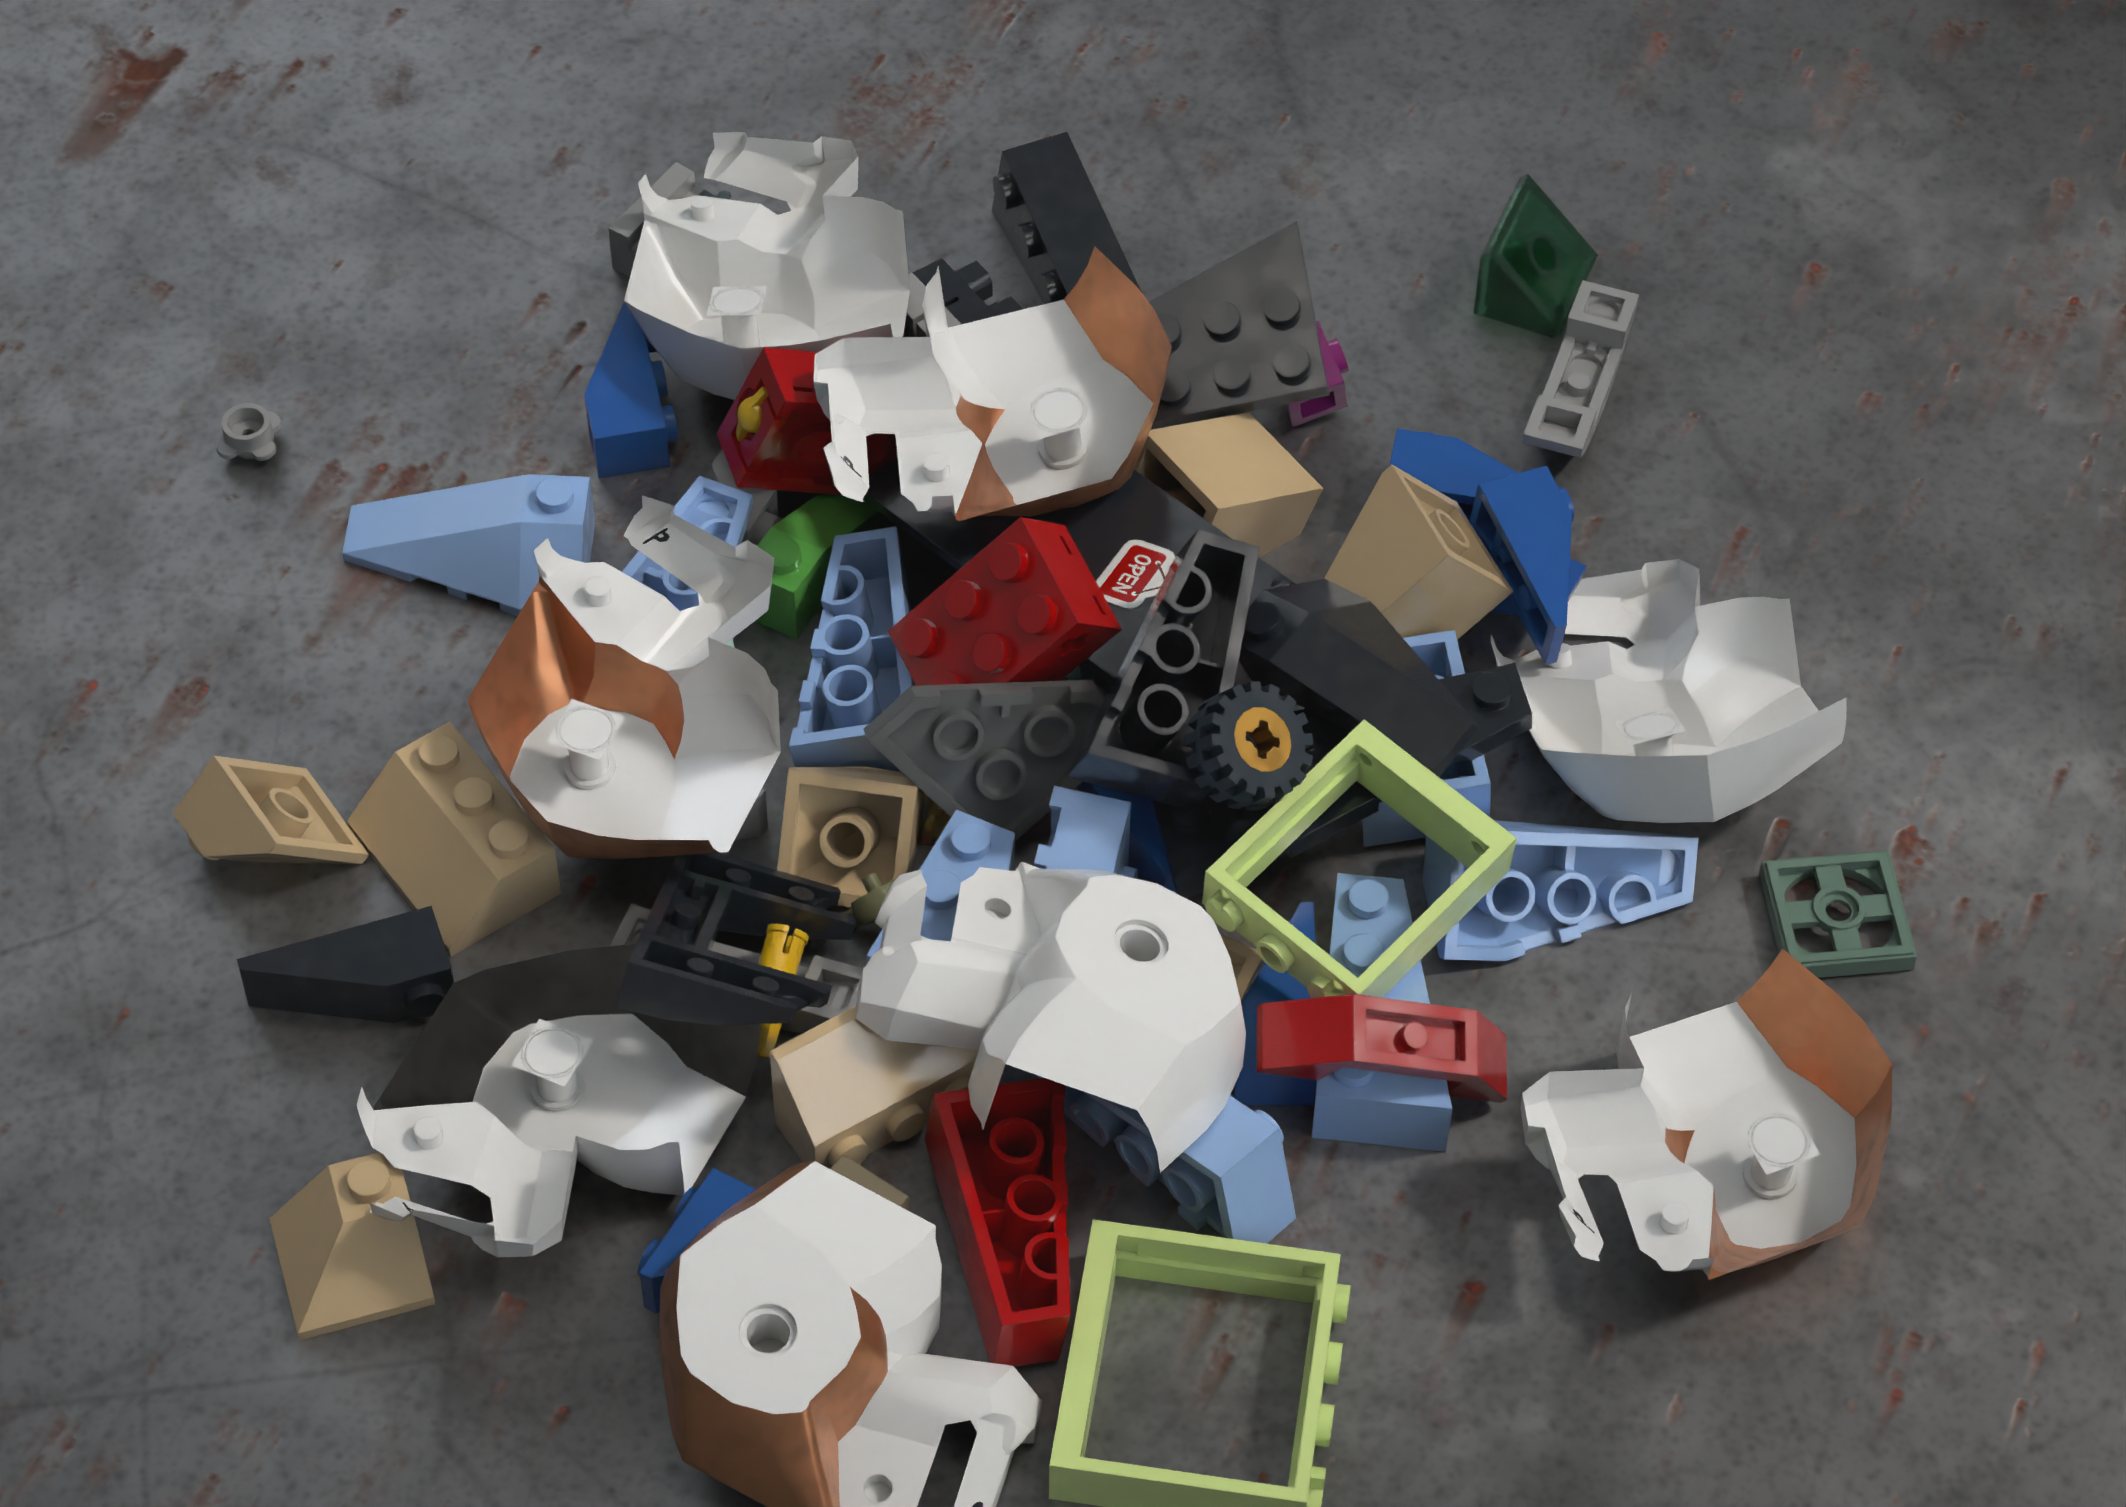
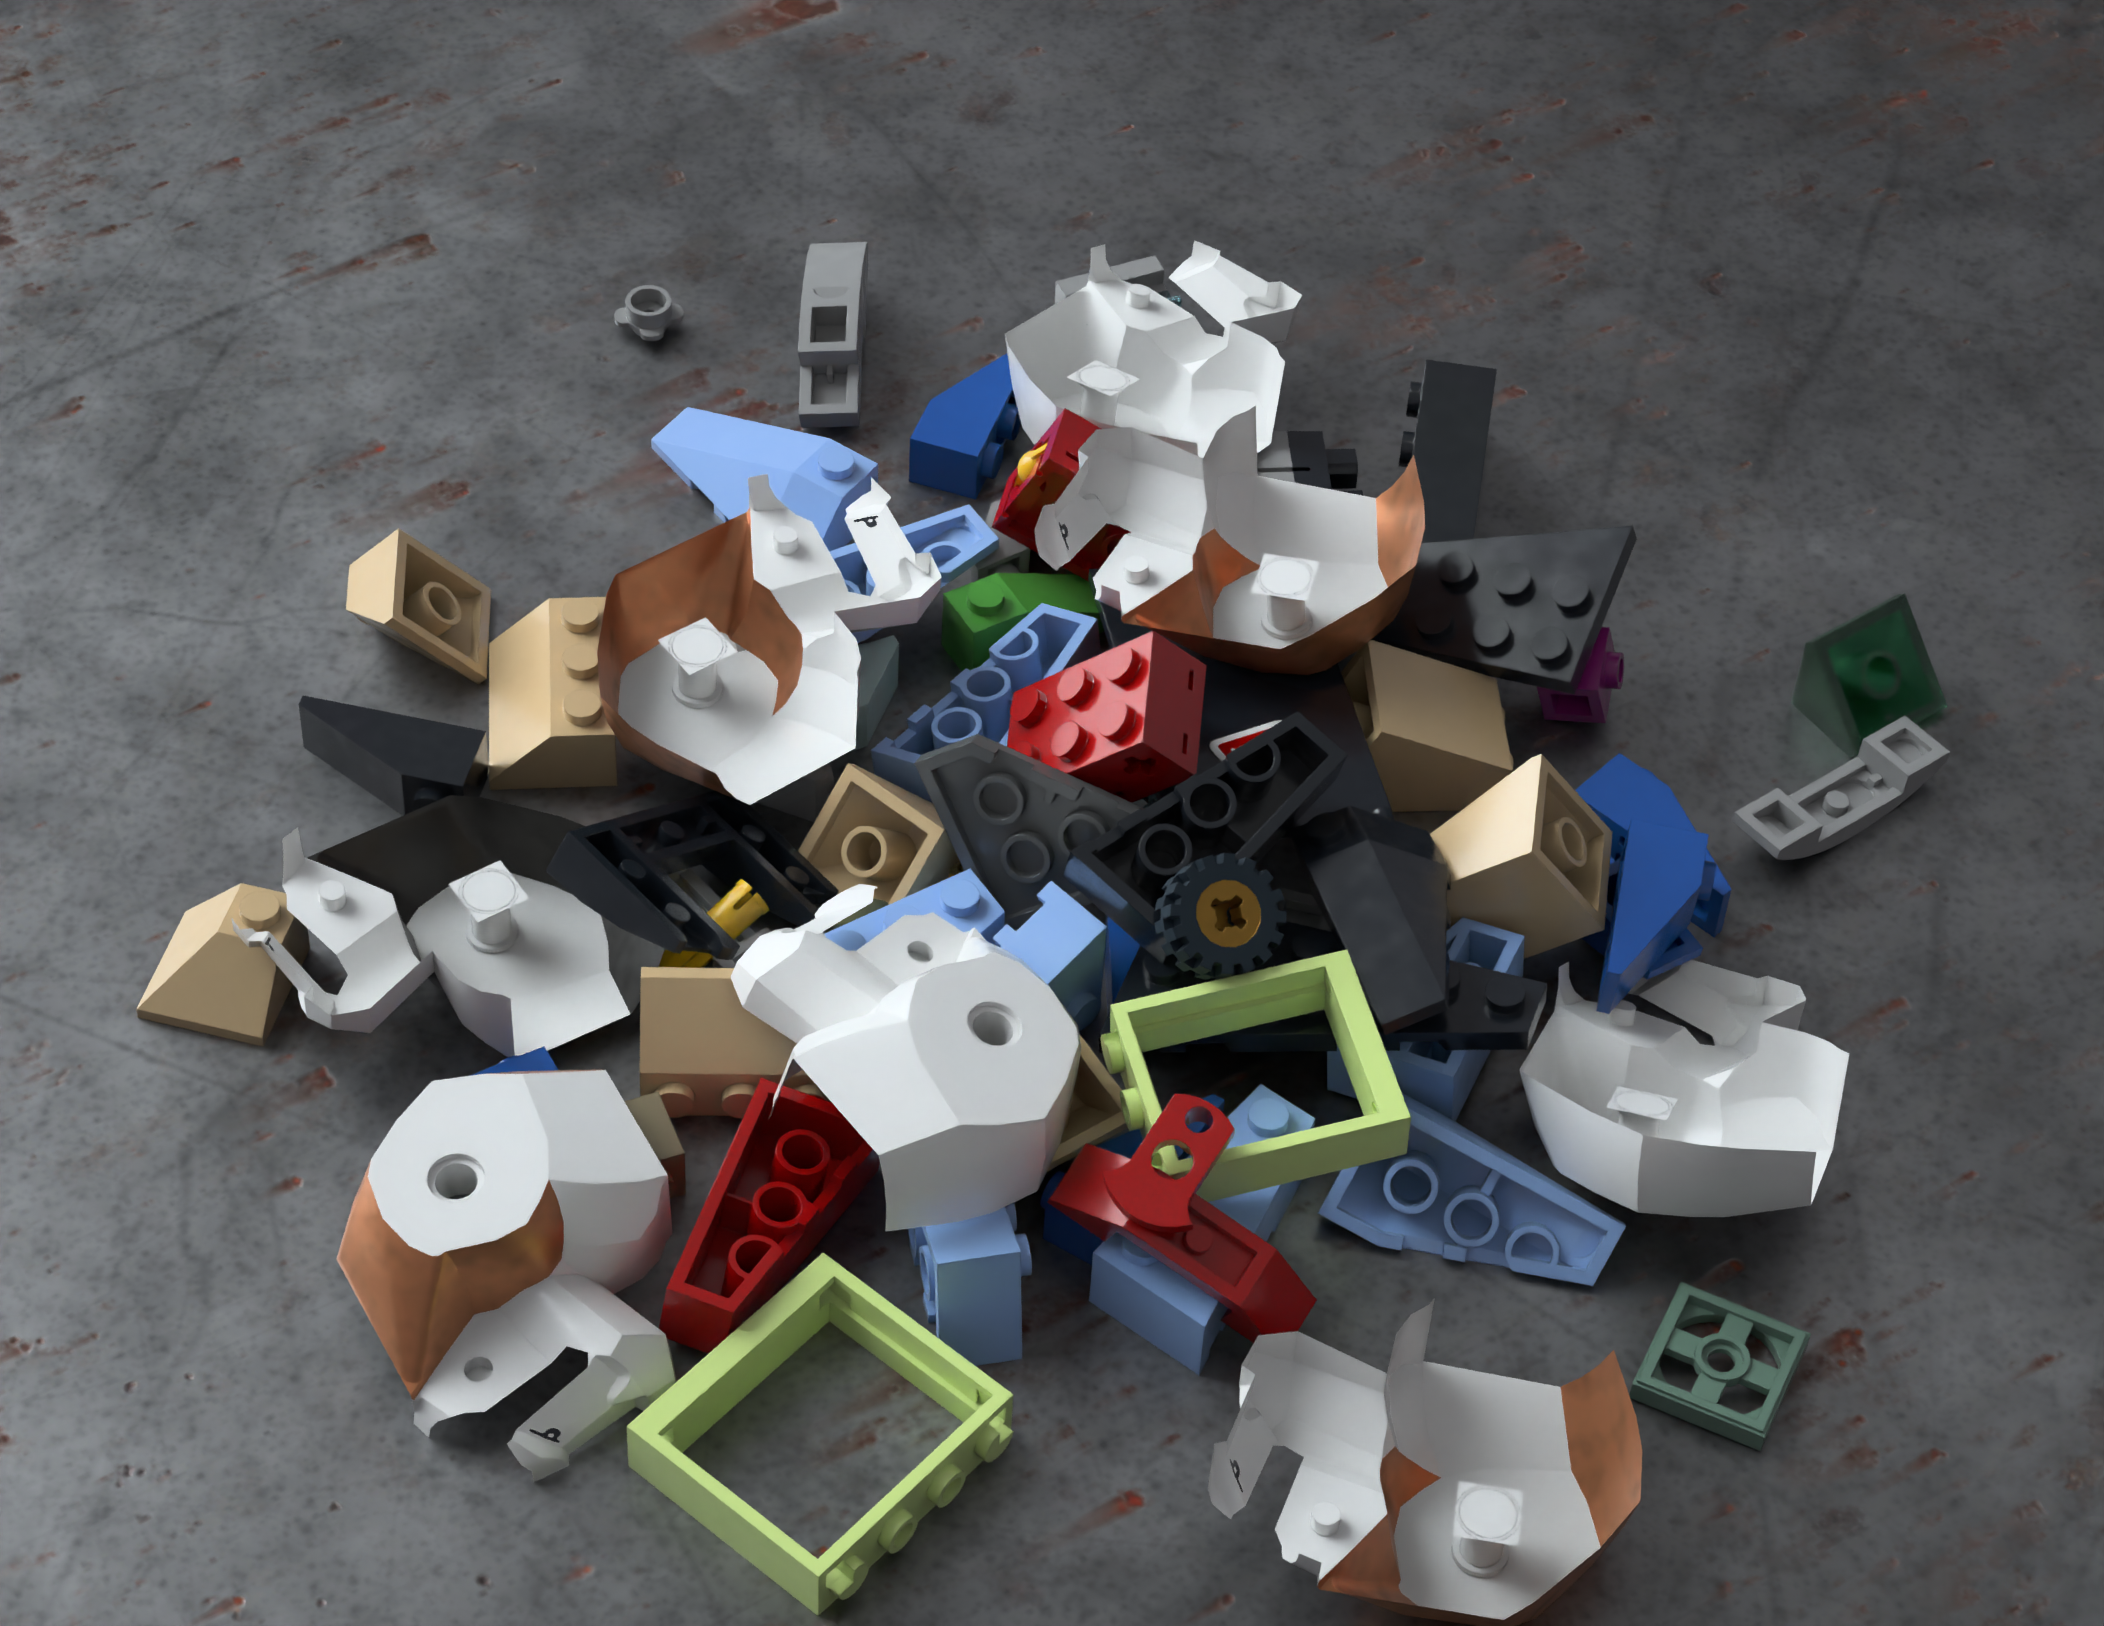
camera: 30 degrees right, 5 degrees down
none -> light grey slope [798,242,869,428]
none -> red piece [1103,1093,1235,1233]

